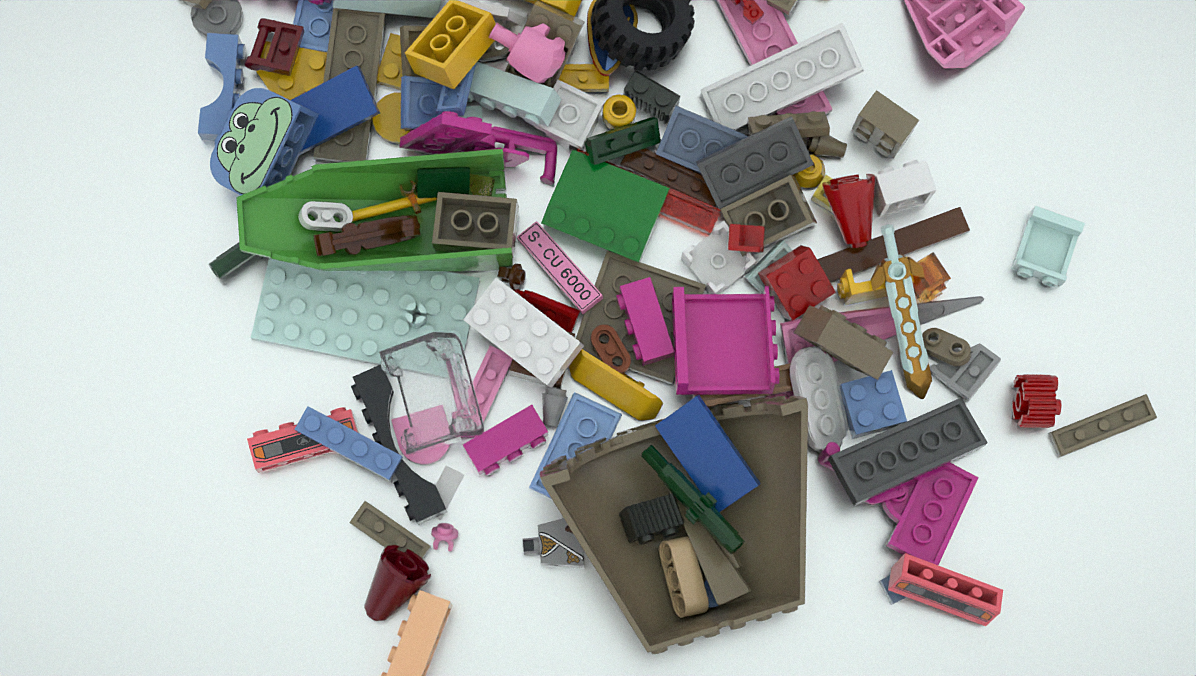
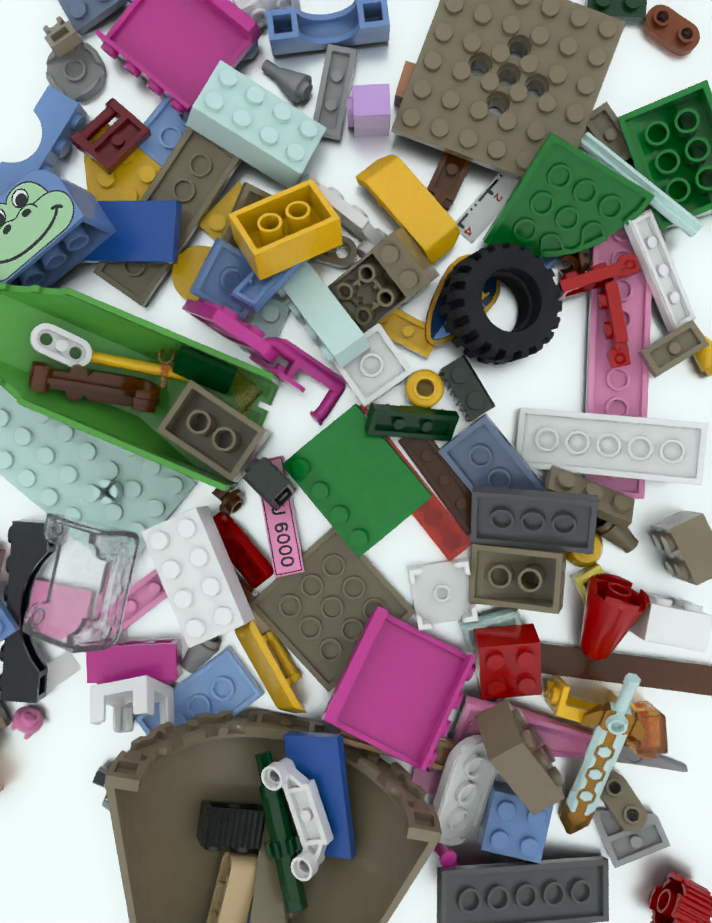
camera: 35 degrees right, 10 degrees up
bright pink piece [489,23,566,83] -> none
copper plate [591,325,631,374] -> none
dark pink brick [616,277,674,366] -> none
red panel [728,224,765,253] -> none
none -> white panel [90,675,175,733]
none -> pearl dark grey brick [243,457,295,511]
none -> white plate [261,758,334,881]

